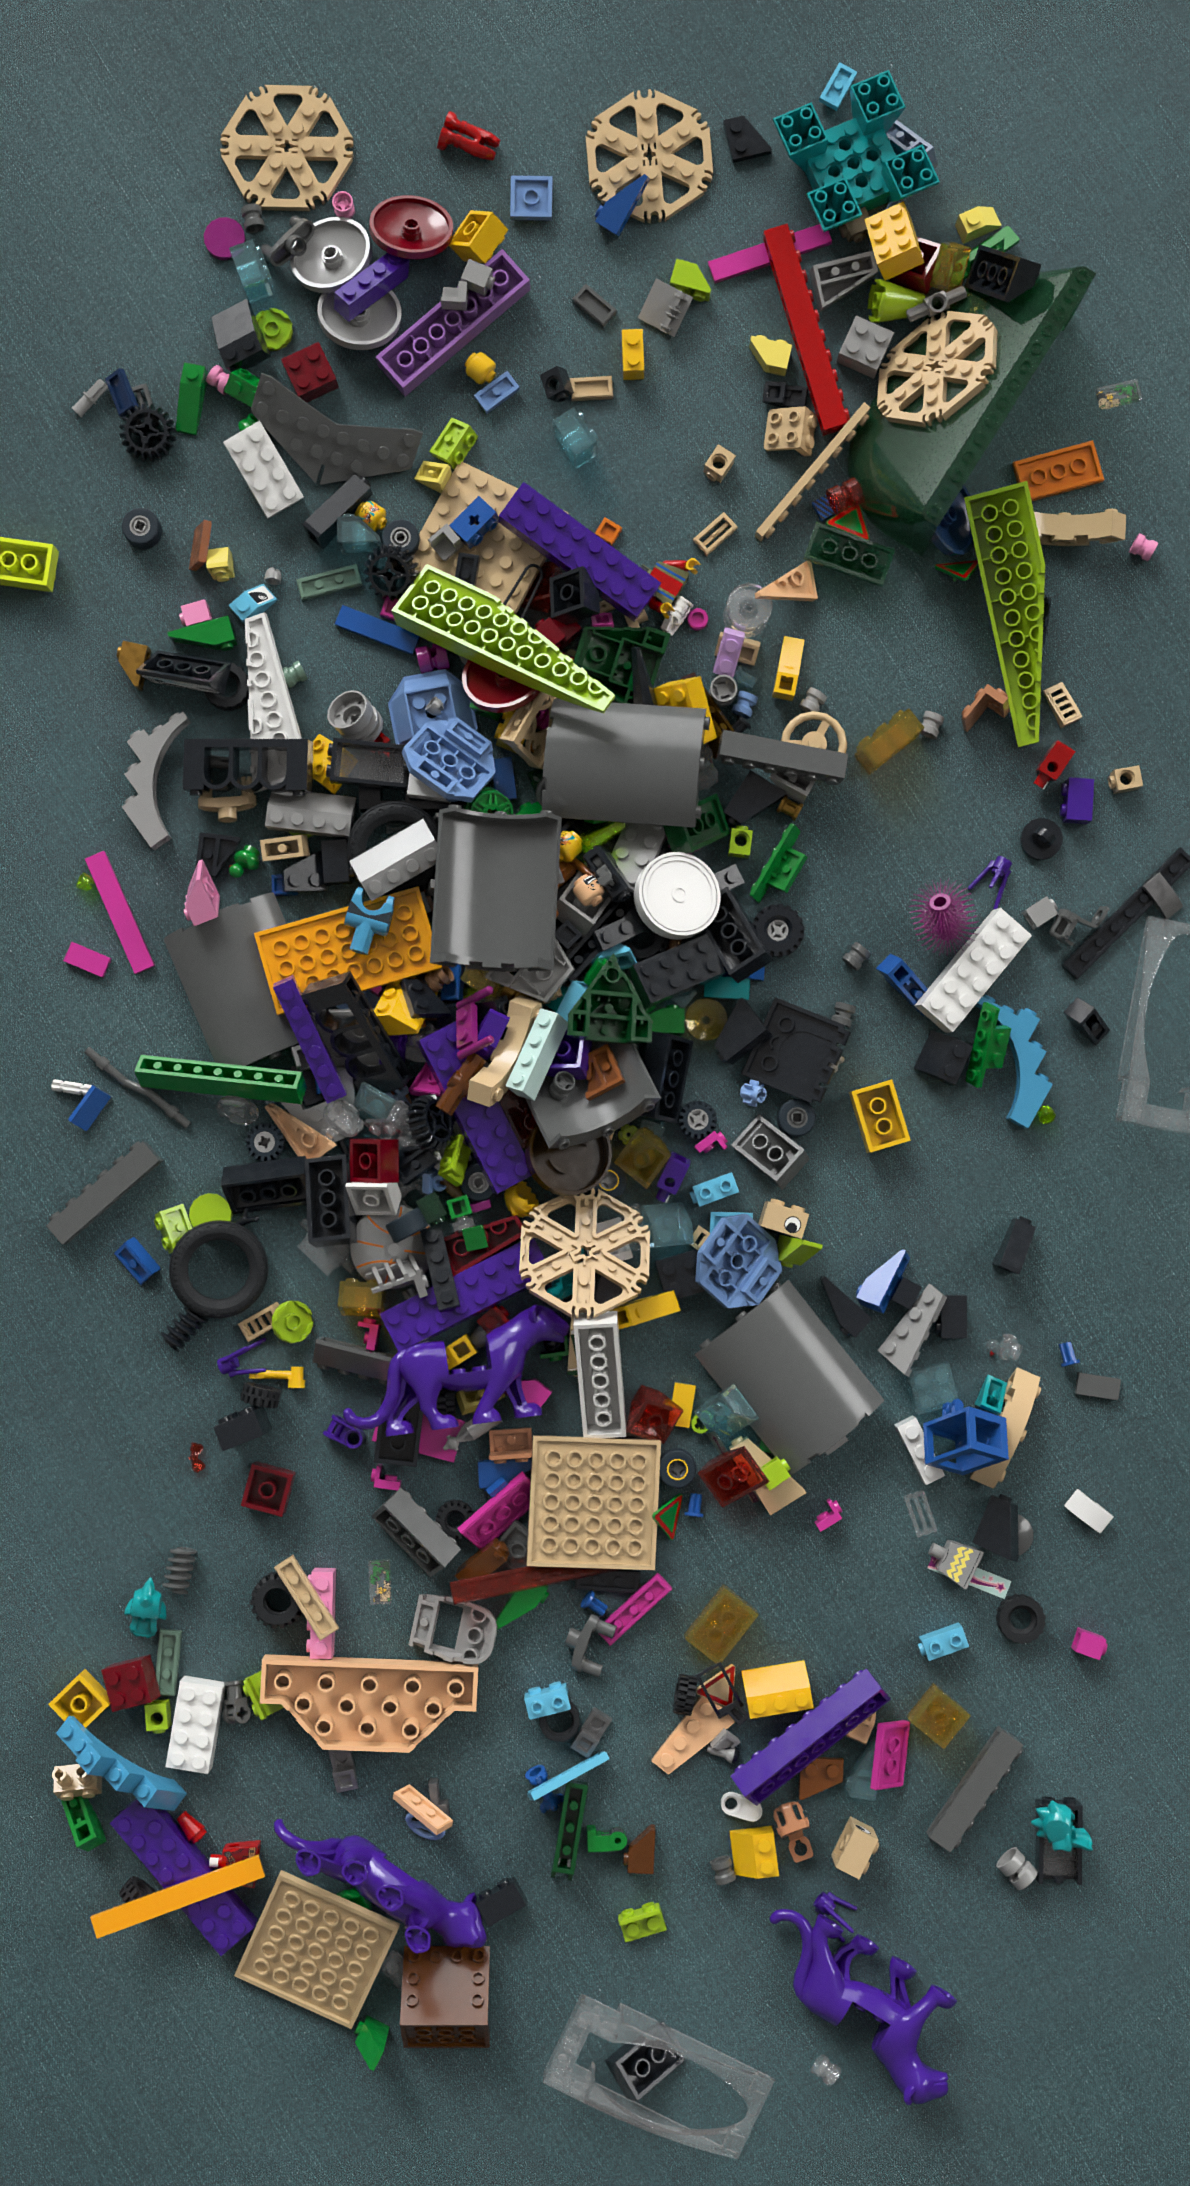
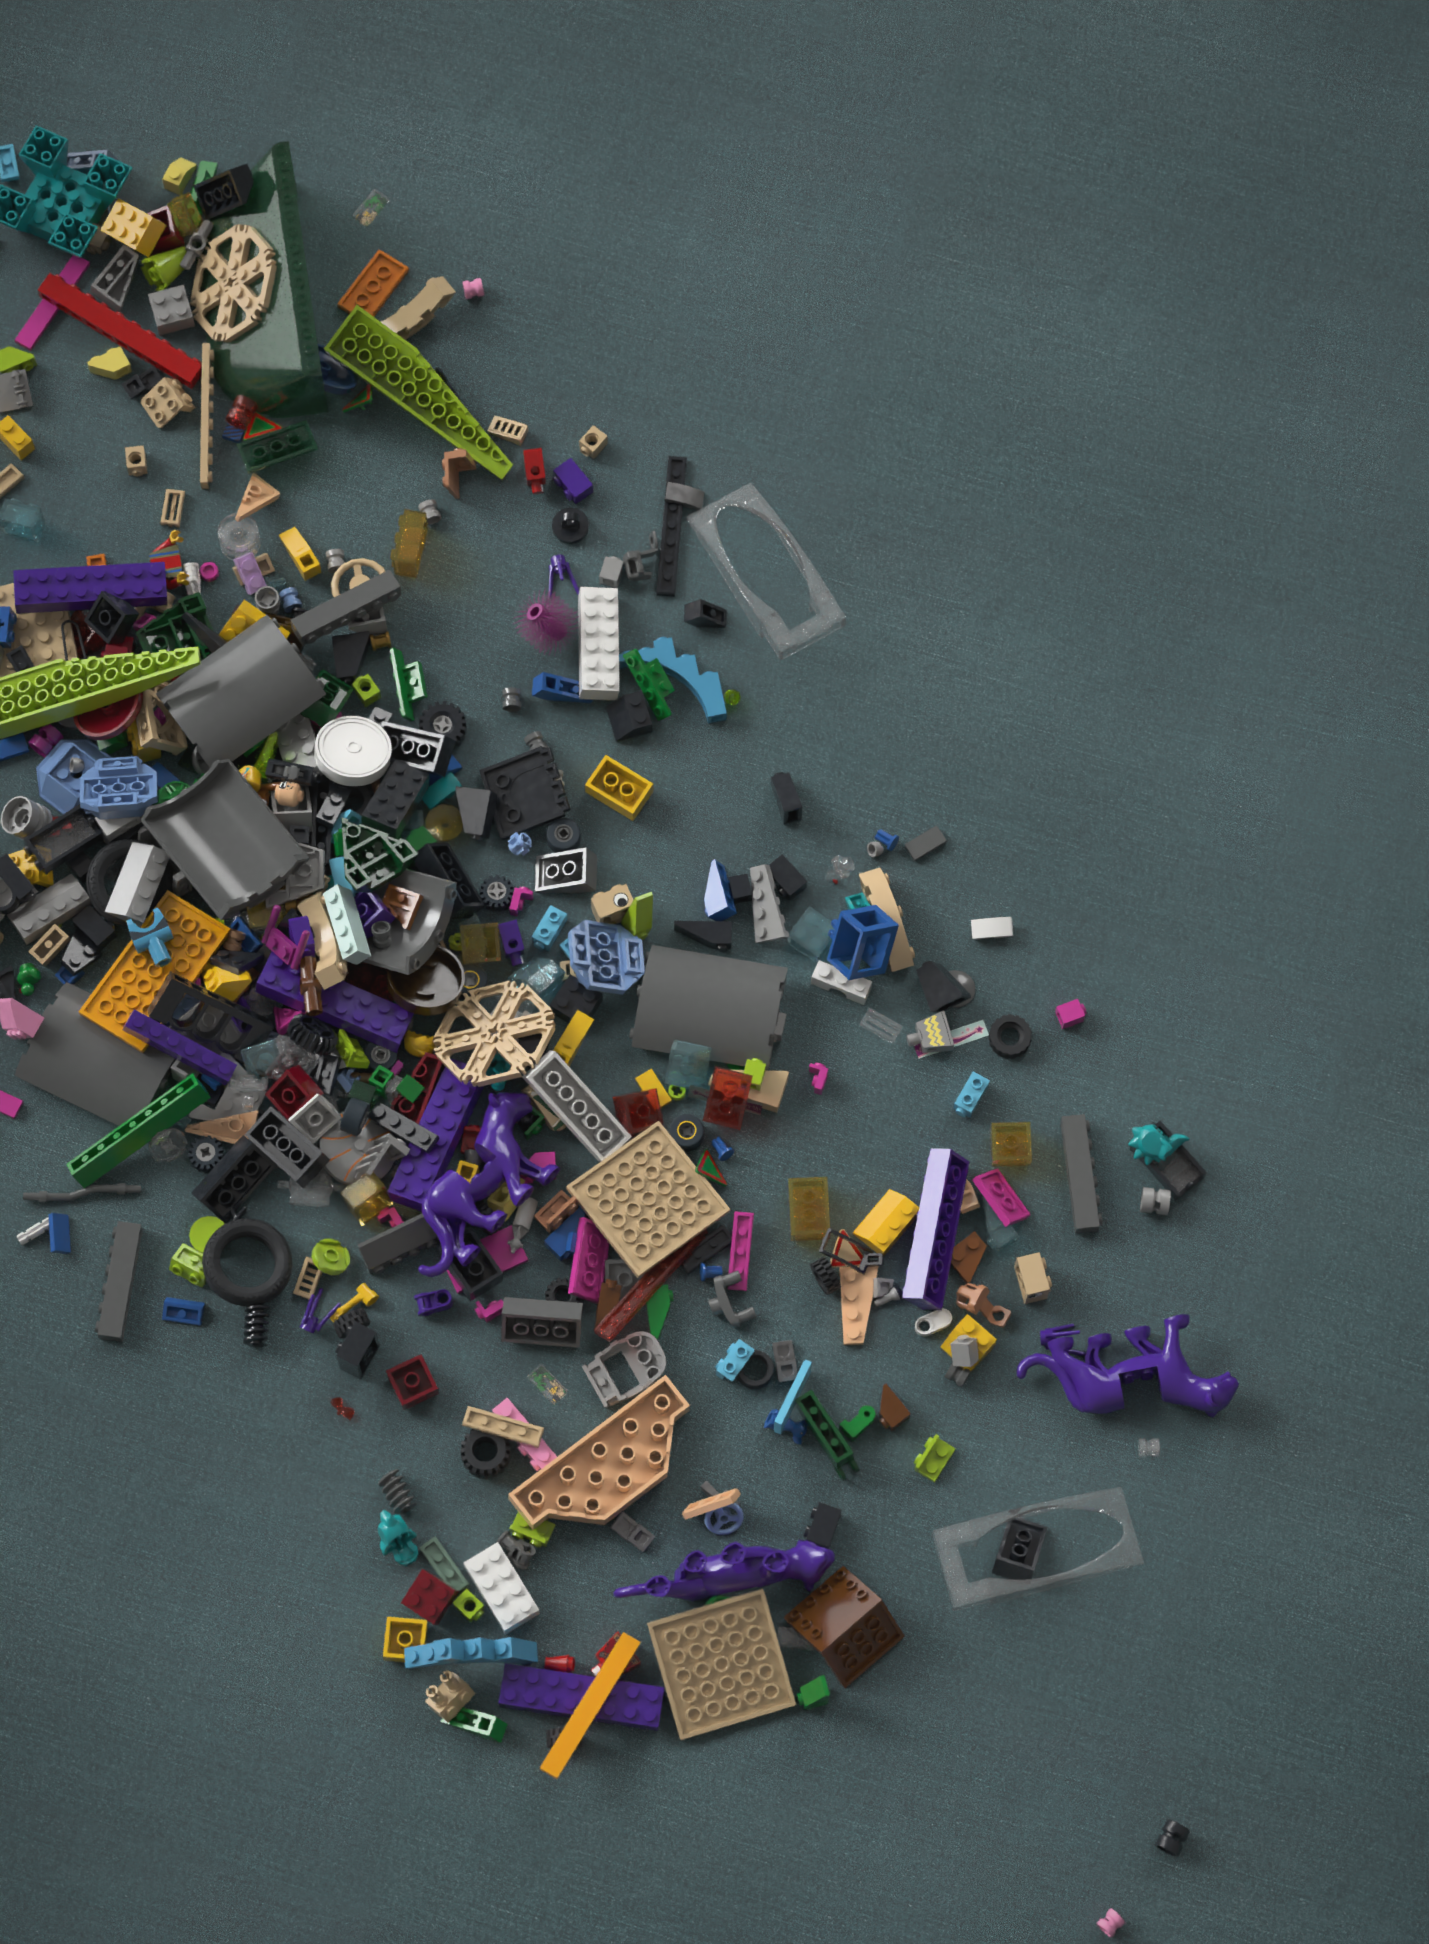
camera: 40 degrees left, 15 degrees down
none -> light grey hinge [867,841,884,857]
none -> light grey brick [950,1335,979,1367]

